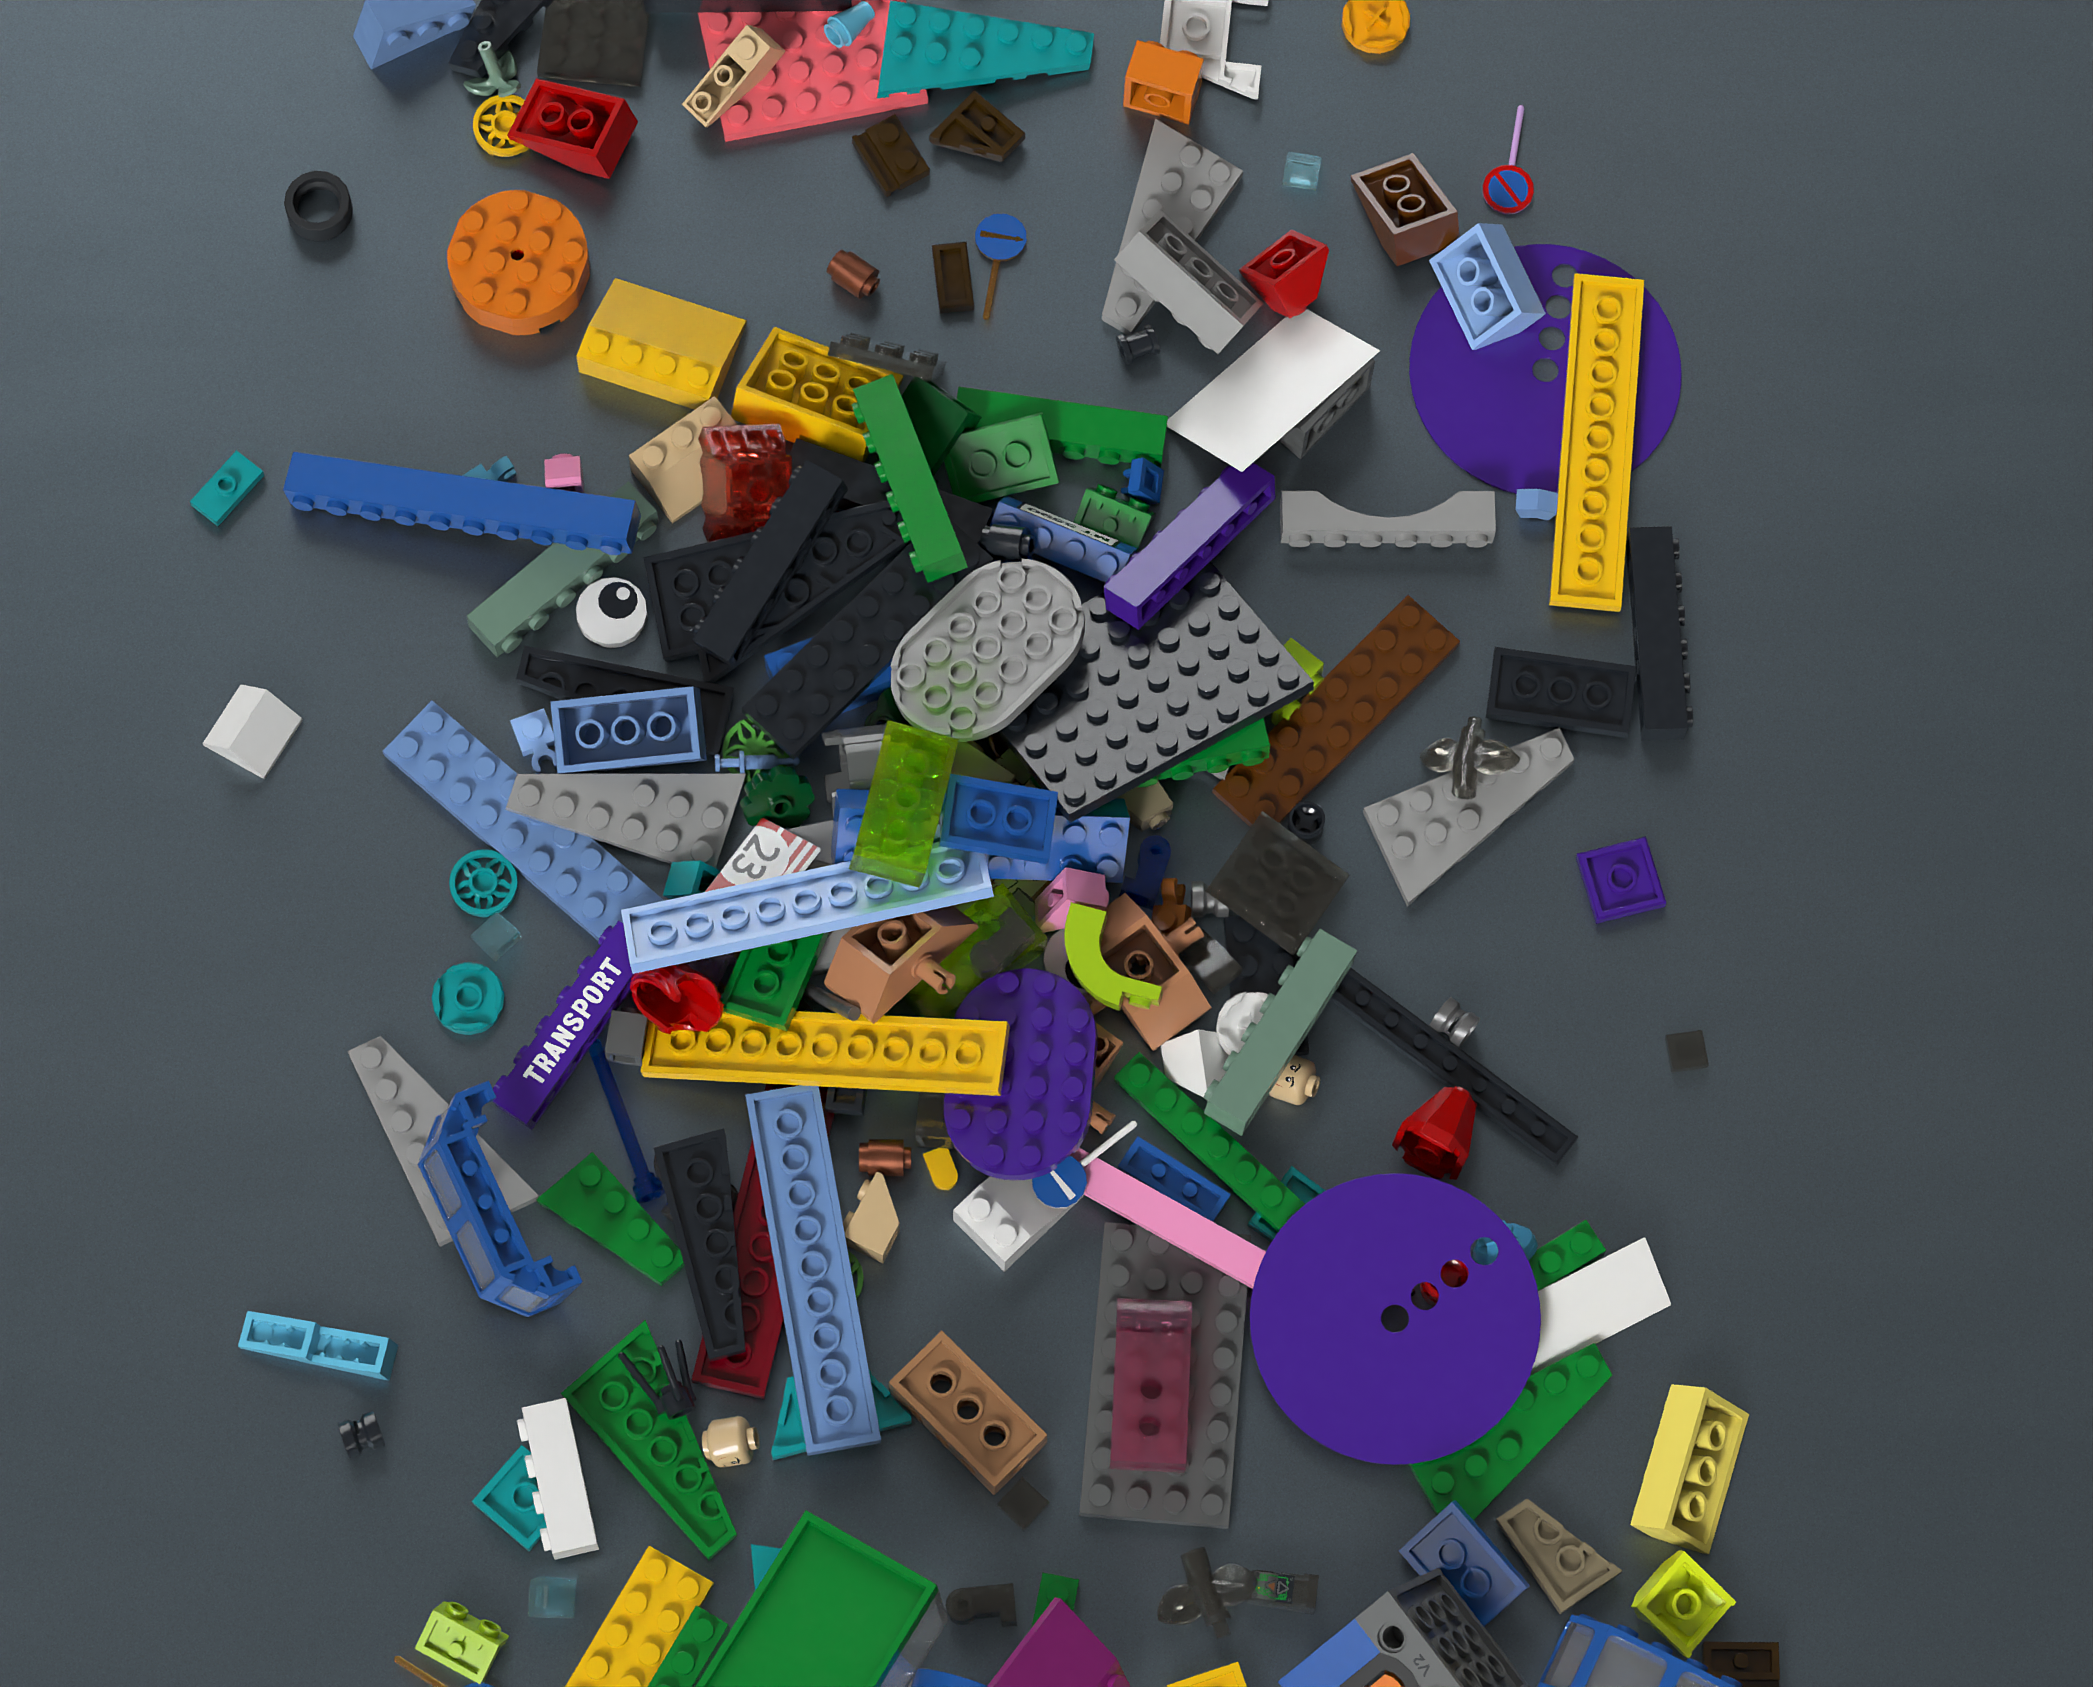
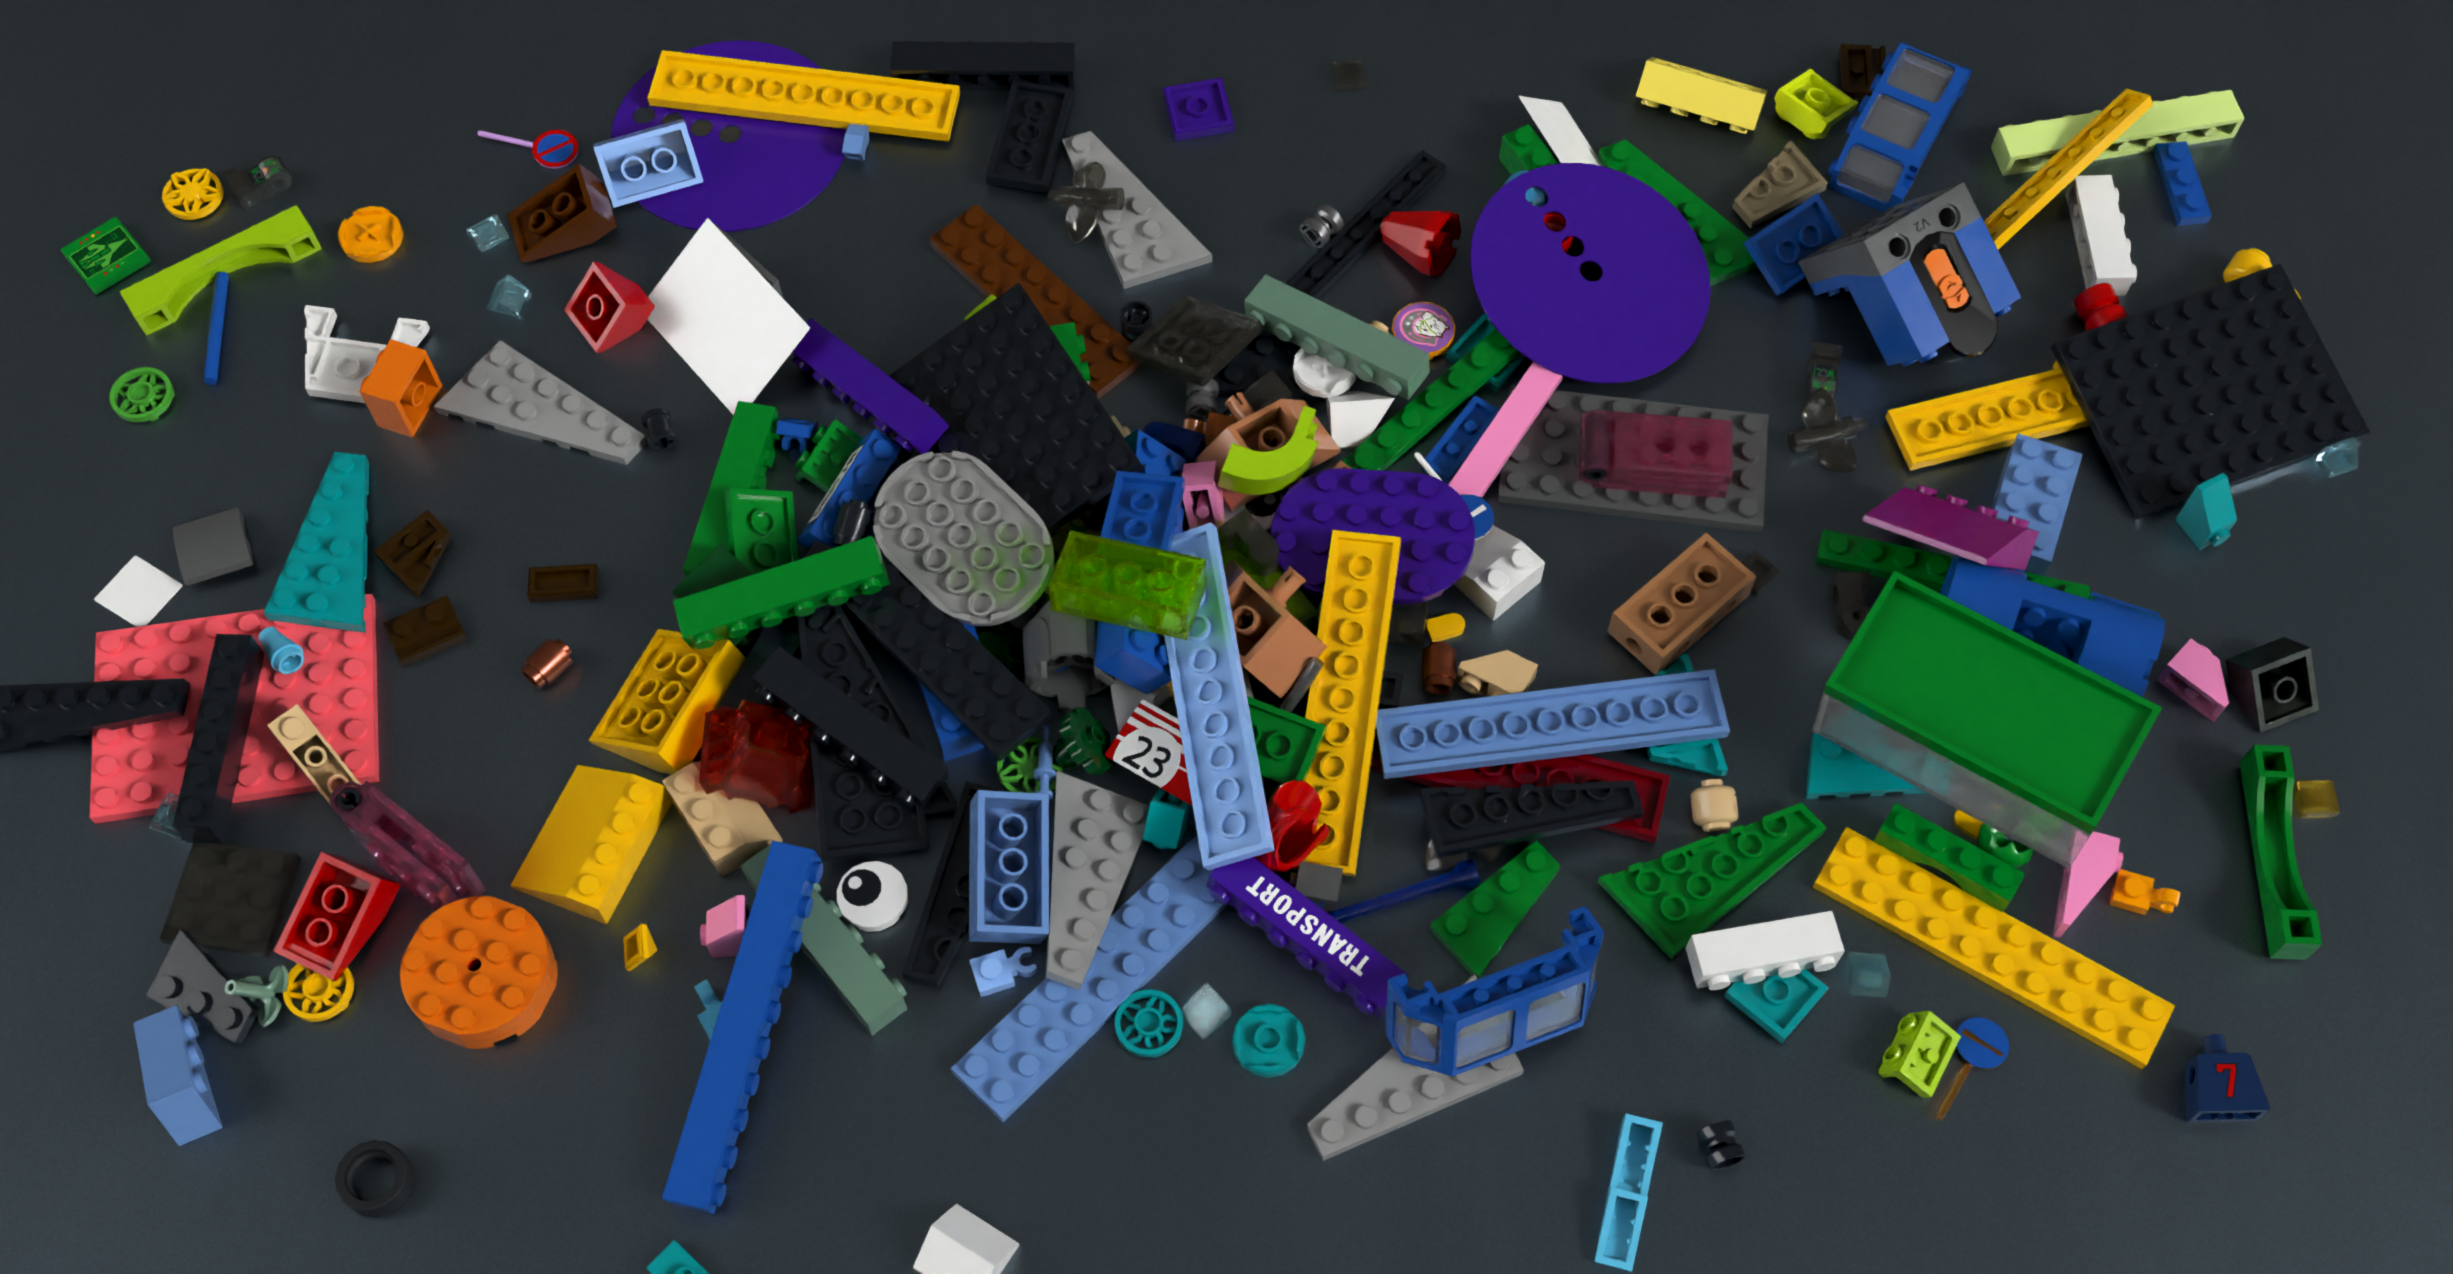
camera: 85 degrees left, 10 degrees down
black plant [618,1339,697,1420] -> none
clear smoke plate [828,333,946,380] -> none
blue piece [975,214,1027,320] -> none
light grey slope [1114,209,1264,354] -> none
light grey arch [1280,491,1496,548] -> none
none -> clear pink hinge [330,781,486,912]
none -> clear light blue slope [466,213,509,253]
none -> yellow slope [623,924,658,971]
none -> tile [1391,301,1455,360]

